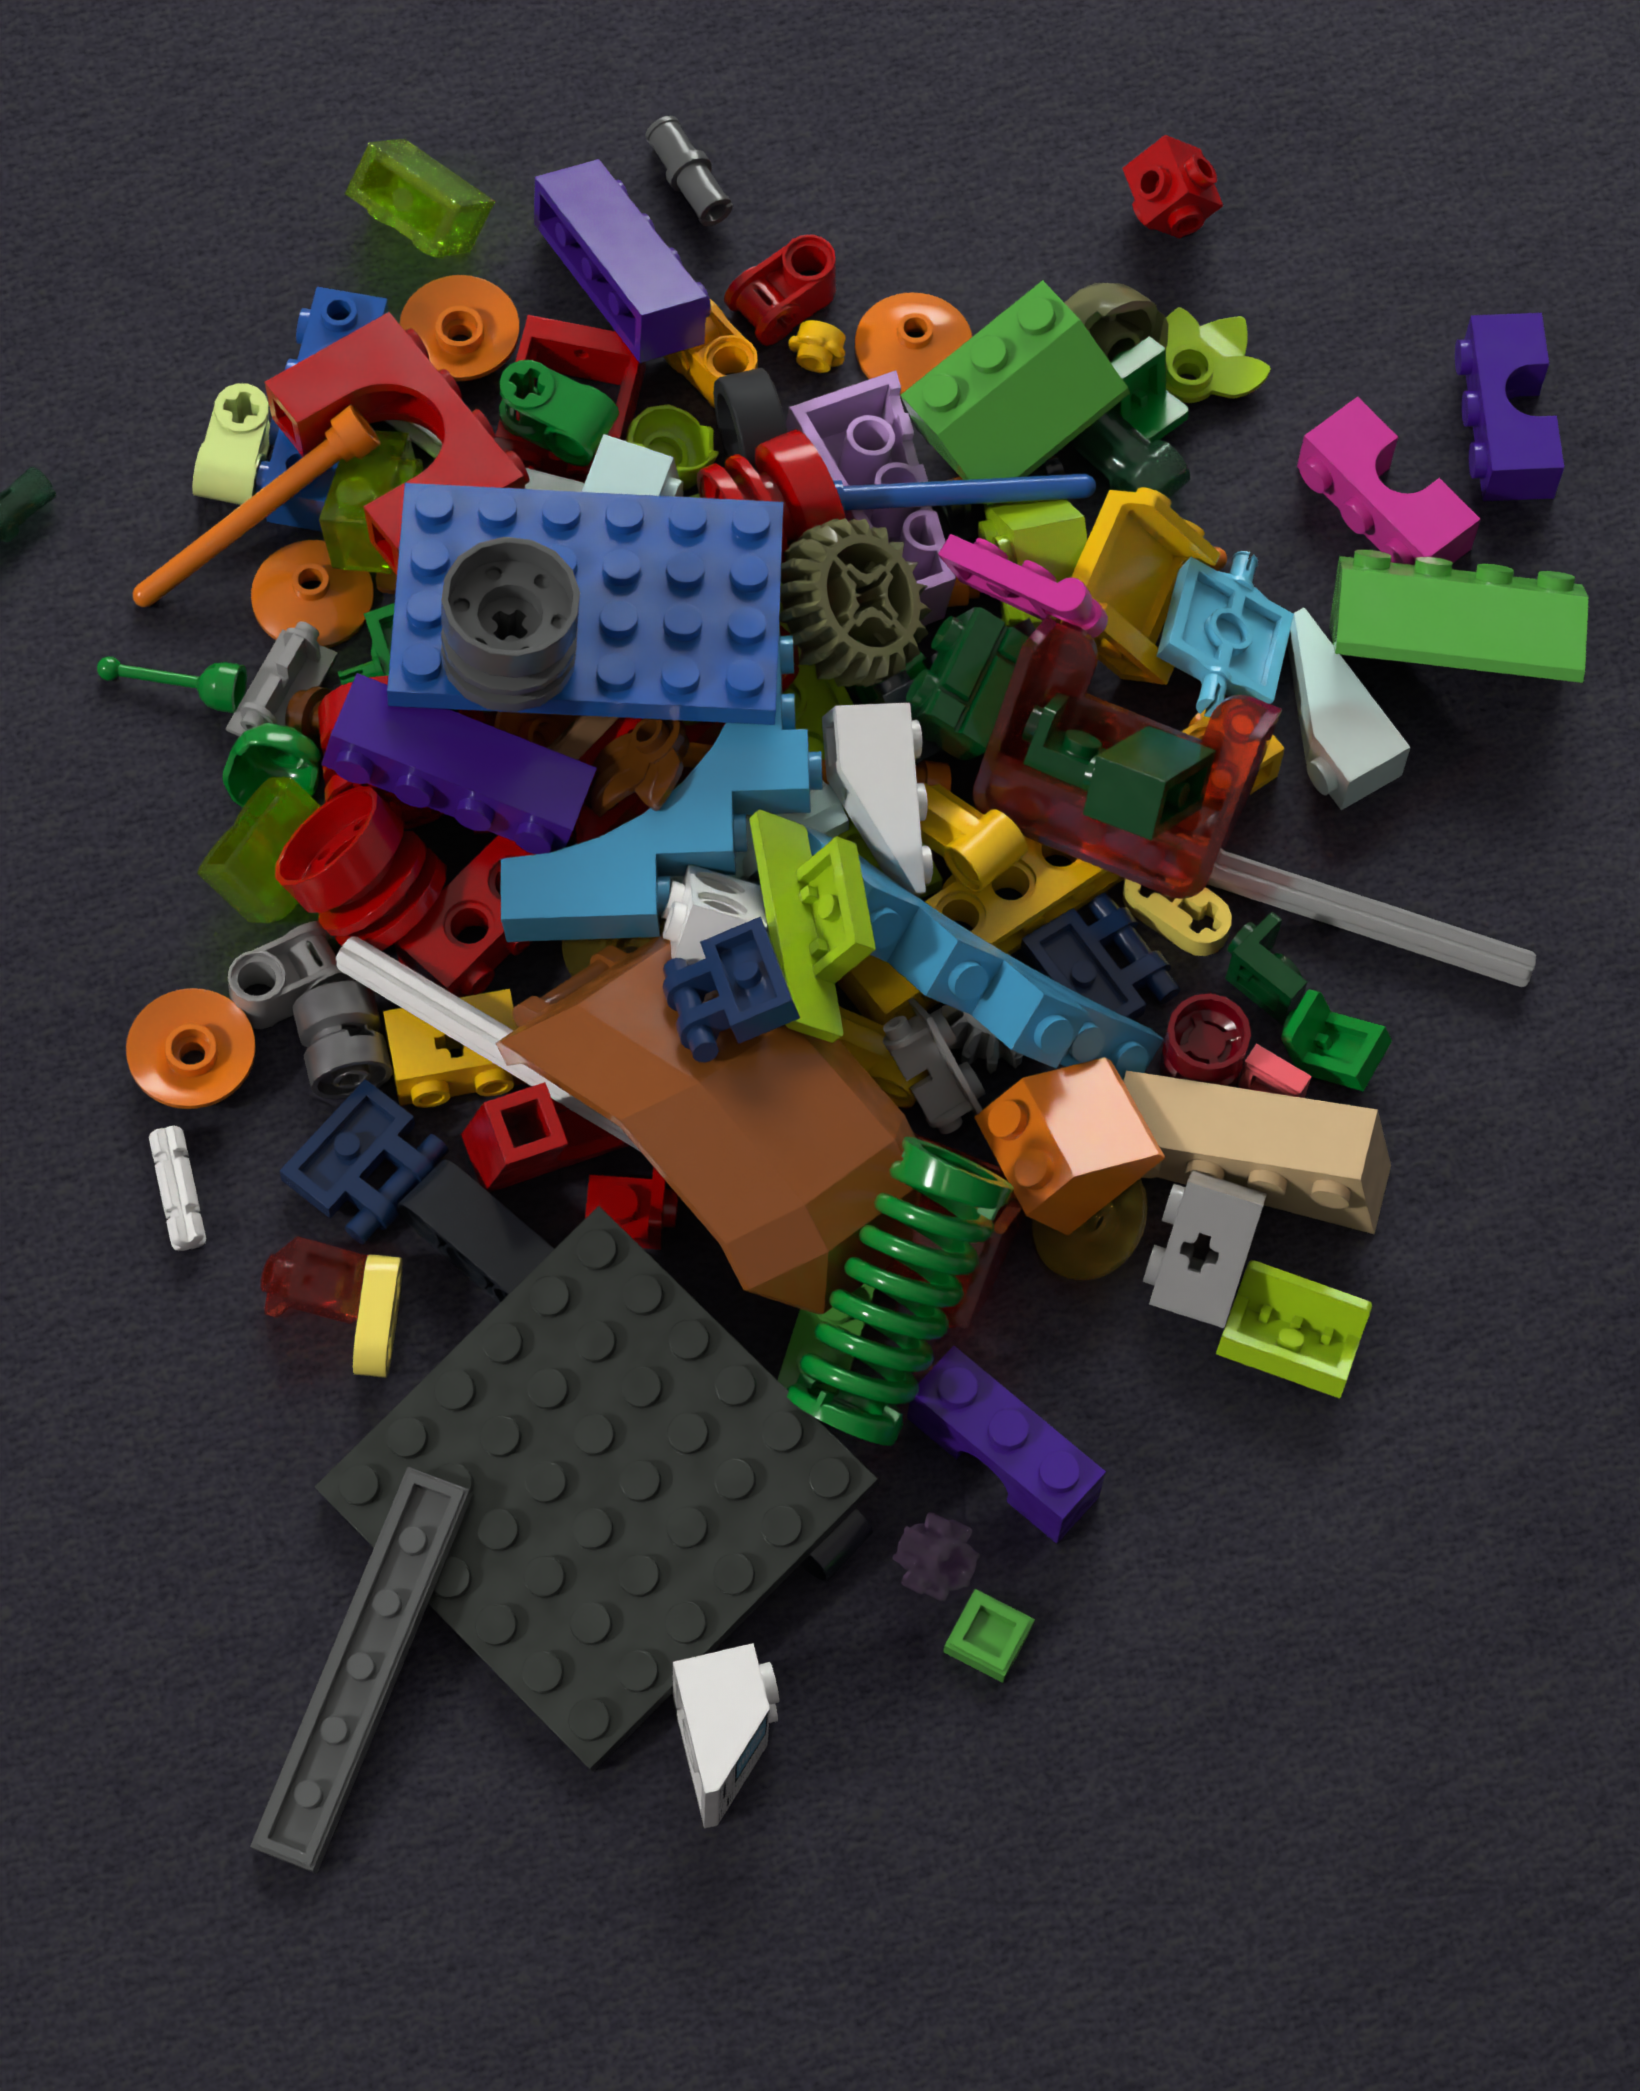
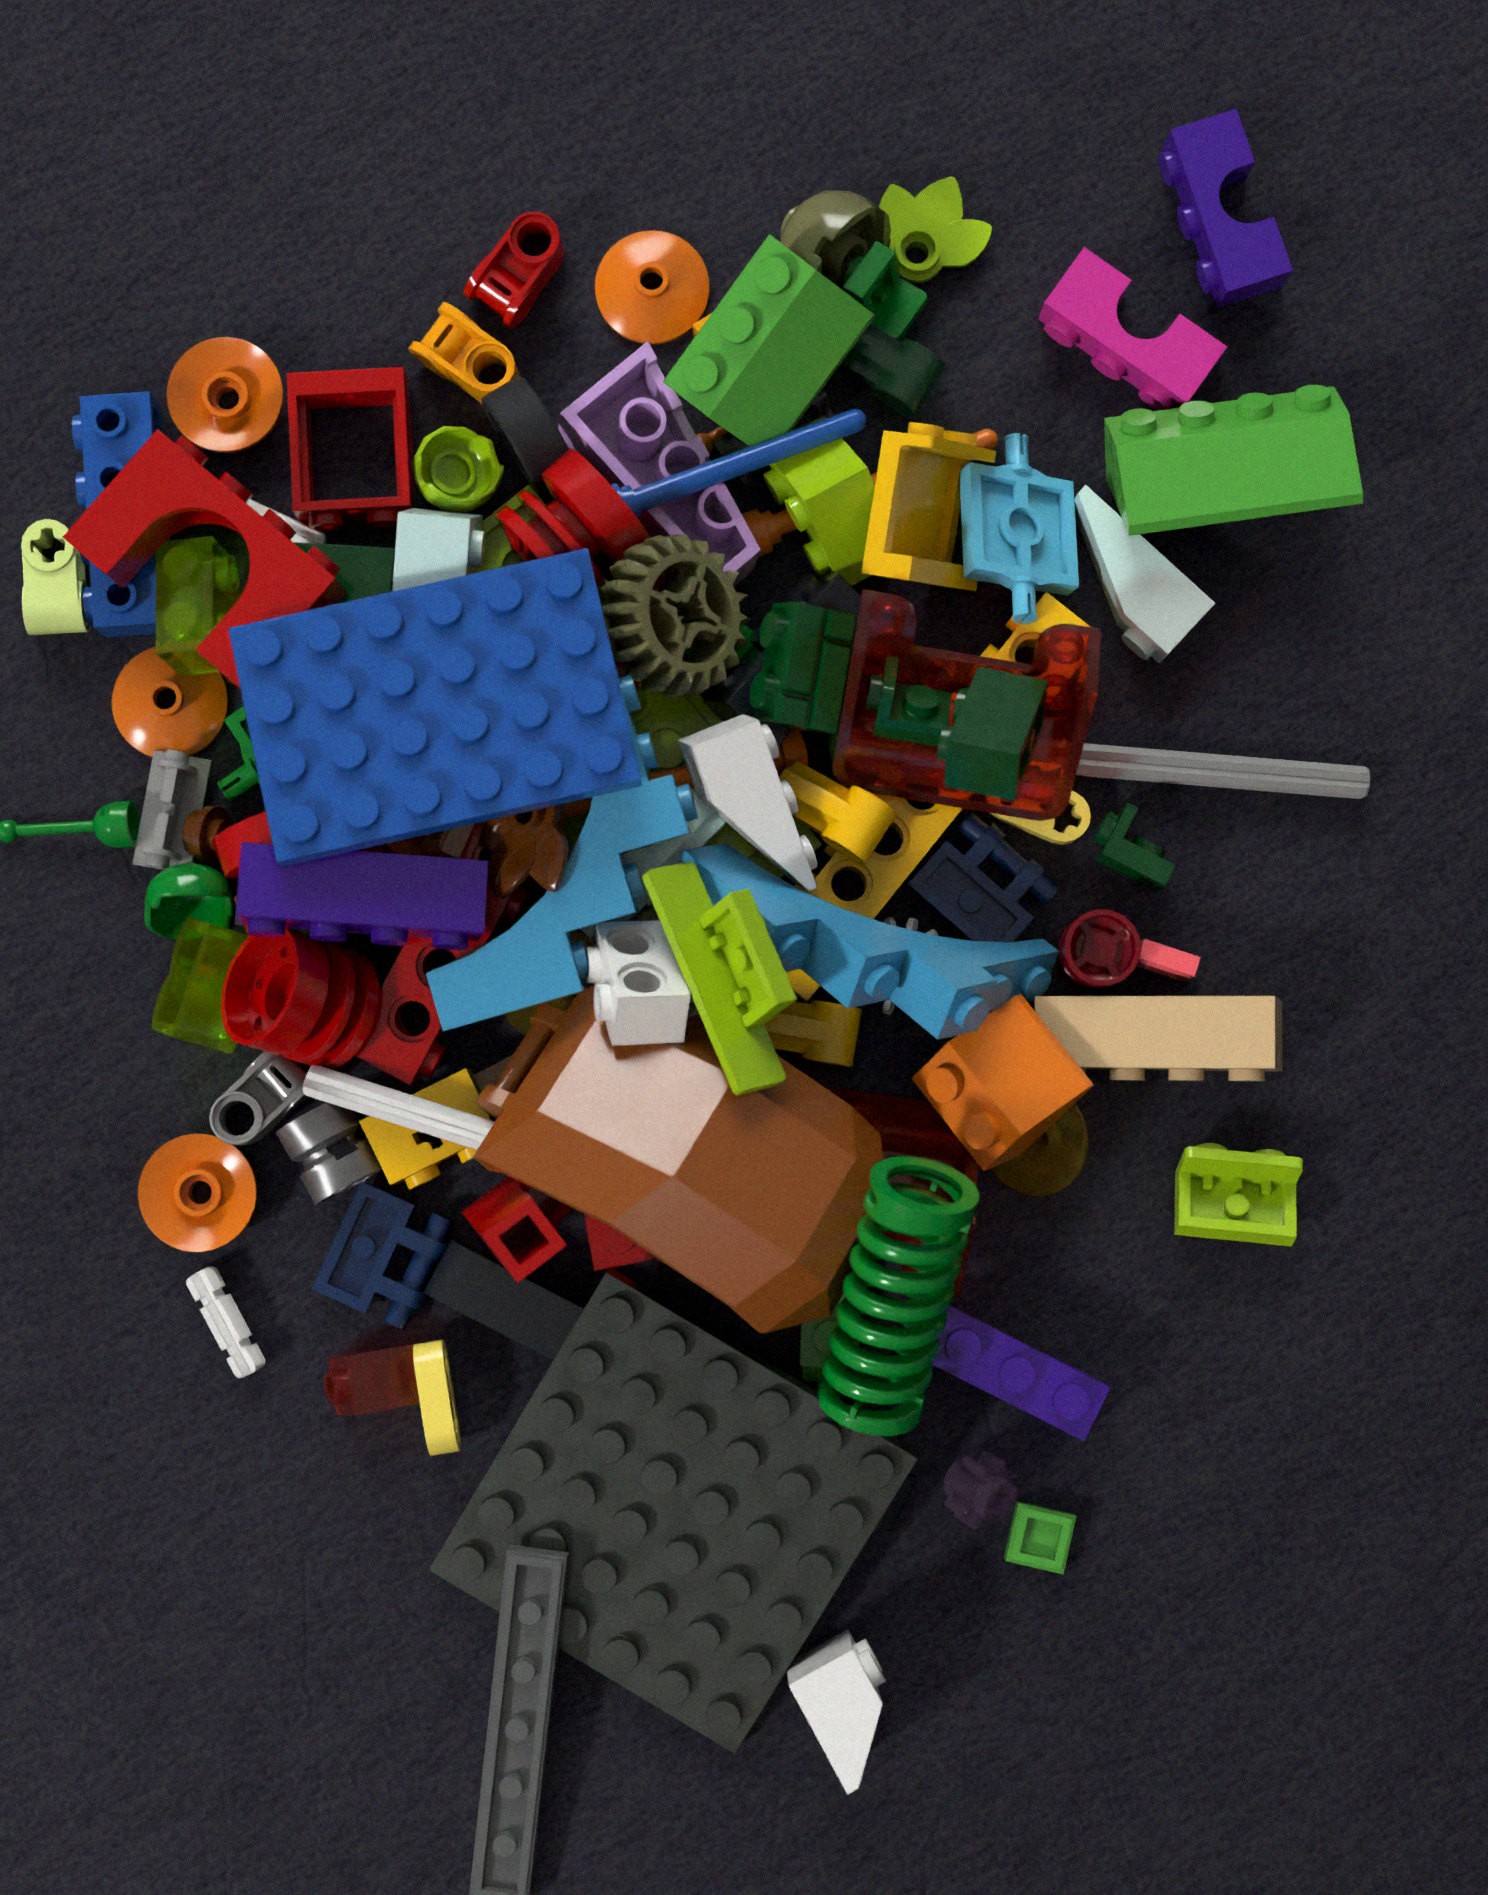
camera: 15 degrees left, 20 degrees up
orange piece [133,405,381,607] -> none
clear neon green brick [345,139,495,258] -> none
dark grey wheel [441,537,580,712] -> none
green piece [499,360,619,467] -> none
brick [534,159,711,363] -> none
dark grey pin [645,116,733,226] -> none
dark blue plate [662,916,800,1063] -> none
yellow plate [788,320,846,373] -> none
light grey hinge [883,997,986,1134] -> none
dark pink plate [938,534,1108,639] -> none
red brick [1122,135,1223,239] -> none
light grey brick [1143,1170,1267,1328] -> none
green bracket [1281,989,1392,1091] -> none

